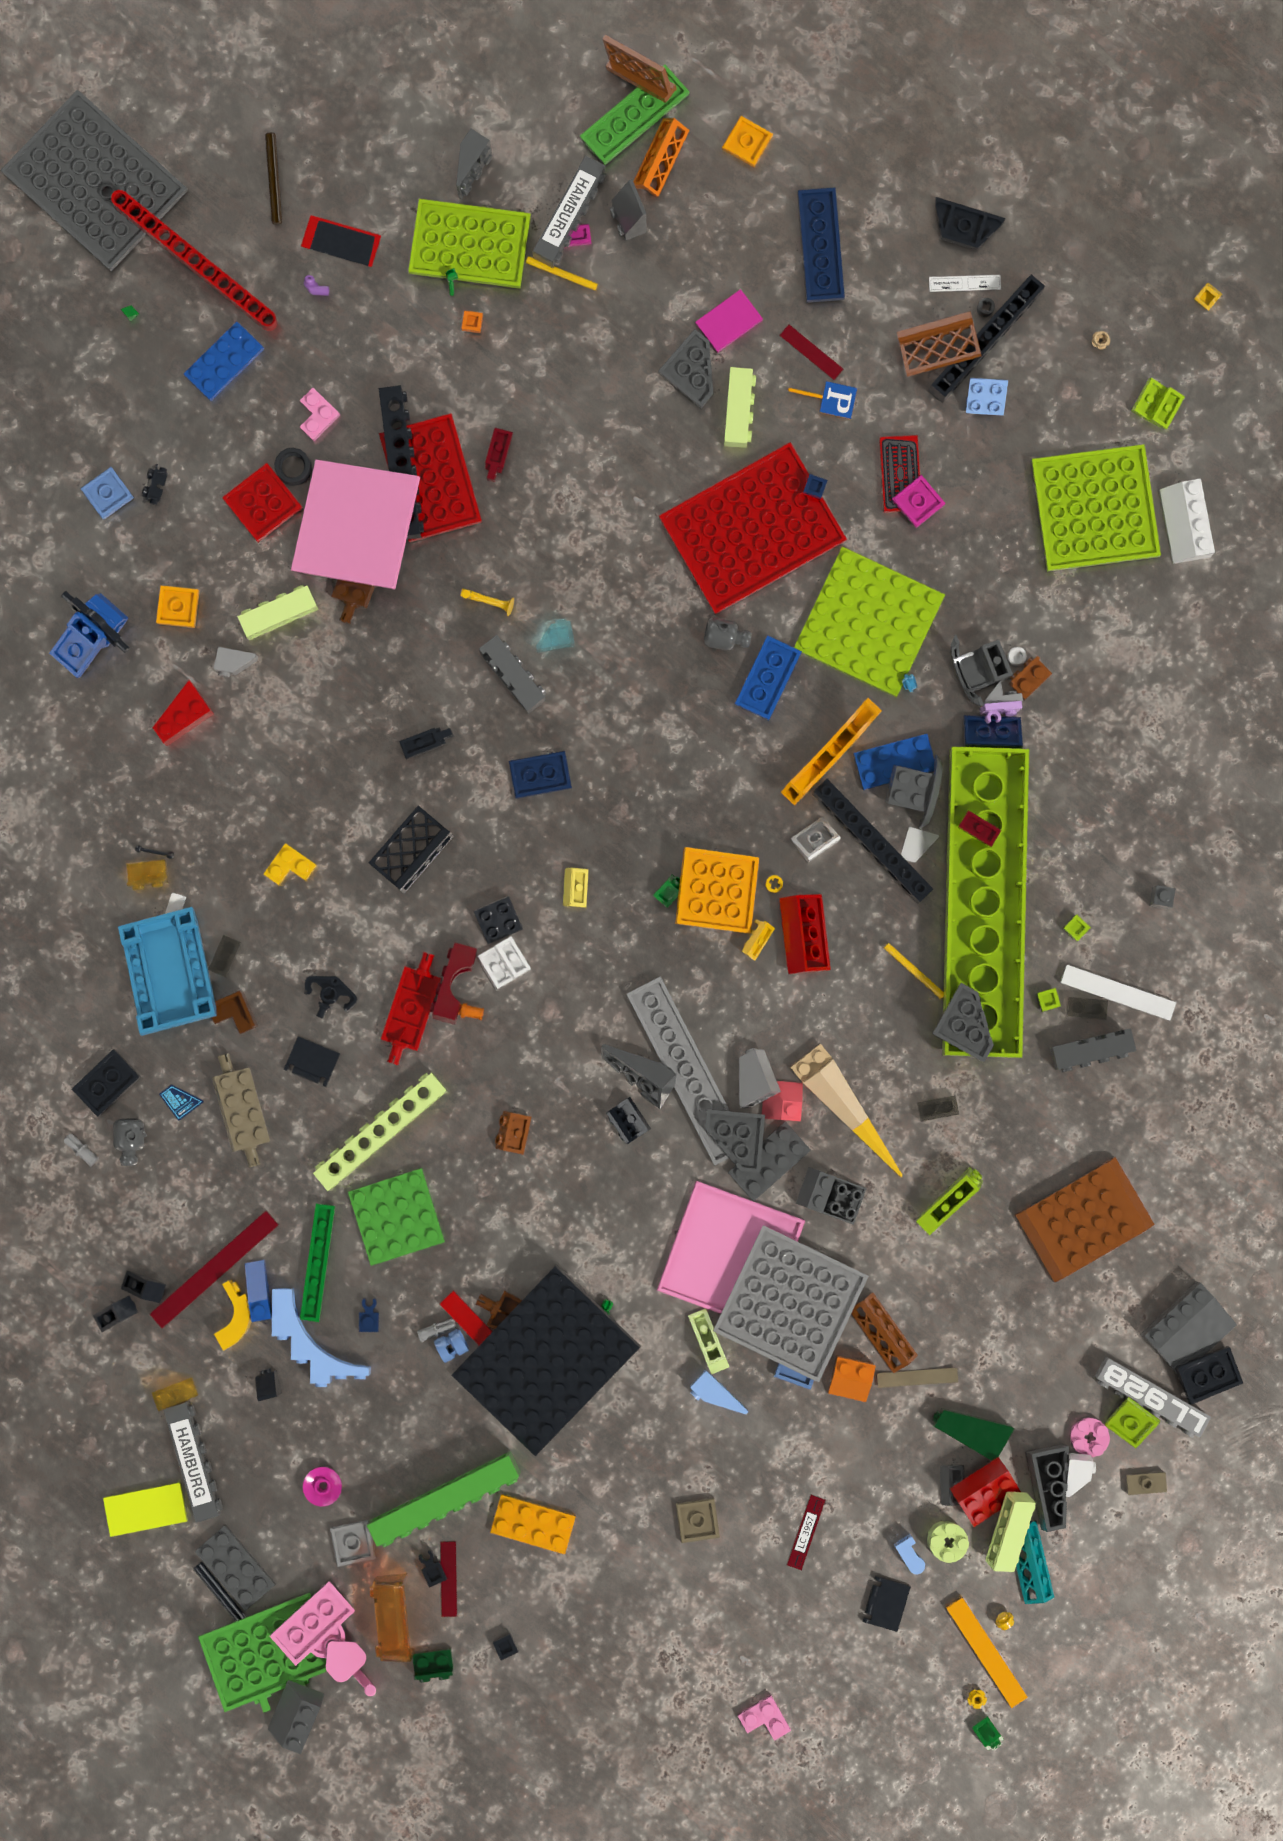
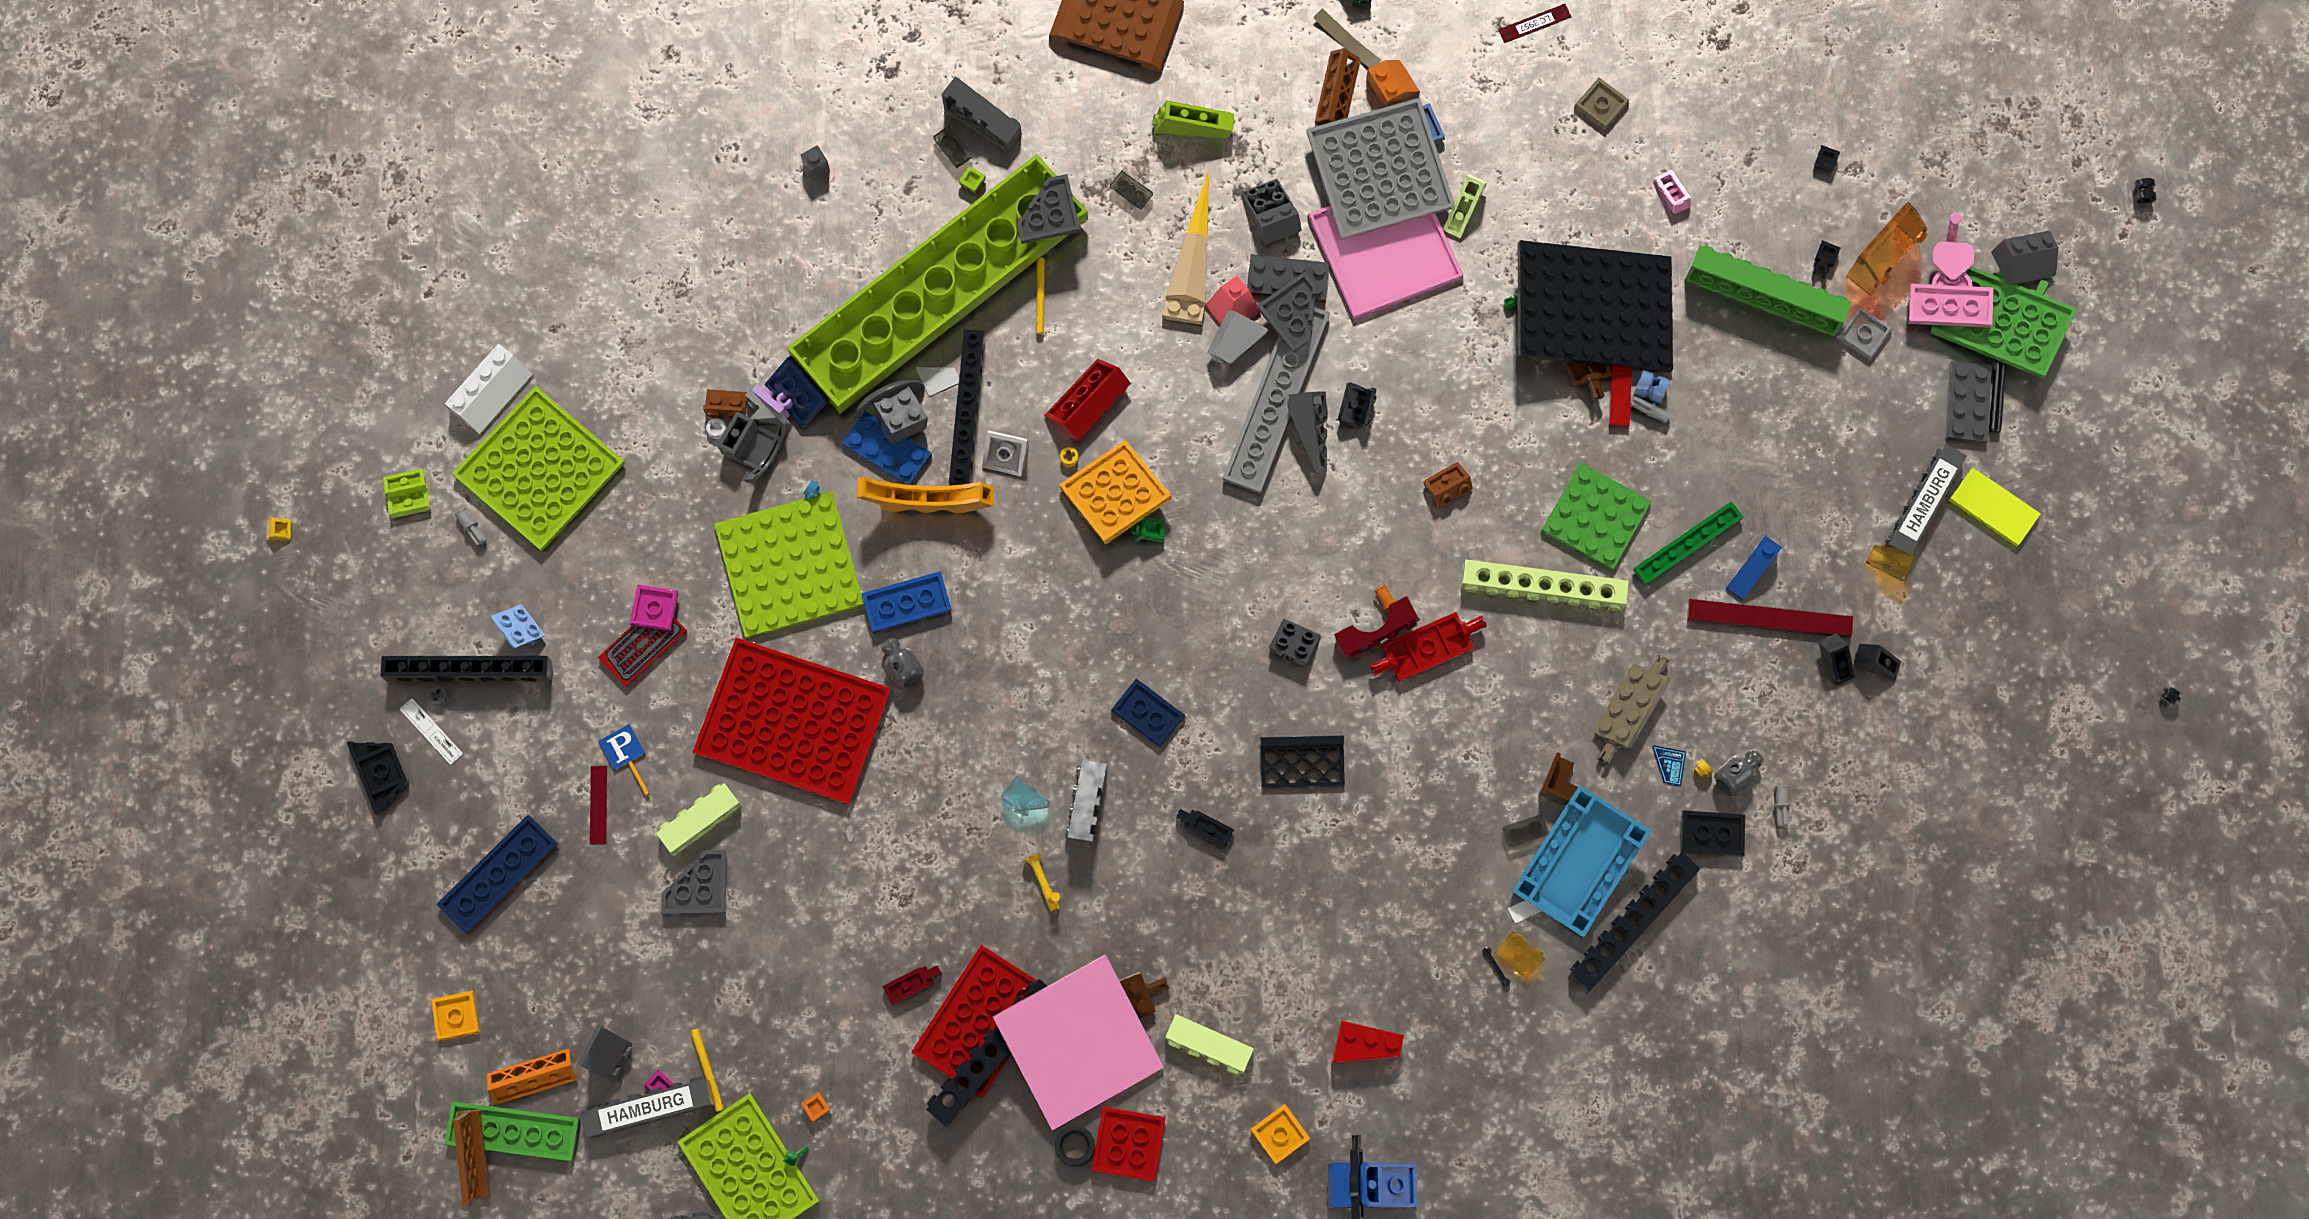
camera: 135 degrees left, 10 degrees down
light grey slope [214,647,258,678] -> none
yellow arch [214,1279,251,1351] -> none
black slope [255,1368,282,1402] -> none
yellow plate [263,843,317,886] -> none
light blue arch [272,1288,371,1387] -> none
black piece [284,1036,340,1087] -> none
bright pink plate [300,388,340,441] -> none
dark pink dish [303,1467,342,1507] -> none
black piece [304,976,358,1019] -> none
dark blue plate [359,1298,379,1332] -> none
dark green bracket [412,1648,454,1683] -> none
dark red sticker [440,1541,457,1617] -> none
white slope [476,936,531,990] -> none
light orange plate [490,1494,576,1554] -> none
light yellow slope [563,868,588,908] -> none
light blue slope [690,1369,748,1414] -> none
dark pink tile [695,289,763,353] -> none
yellow plate [741,919,775,961] -> none
dark blue plate [803,474,828,499] -> none
dark orange fence [897,311,981,377] -> none
dark red plate [958,810,1002,847] -> none
white tile [1060,965,1176,1021] -> none
lime plate [1063,914,1091,942] -> none
tan plate [1092,331,1110,350] -> none
none -> light grey axle [455,508,486,546]
none -> black brick [1568,852,1701,994]
none -> bright pink slope [1654,170,1691,214]
none -> yellow plate [1694,759,1714,777]

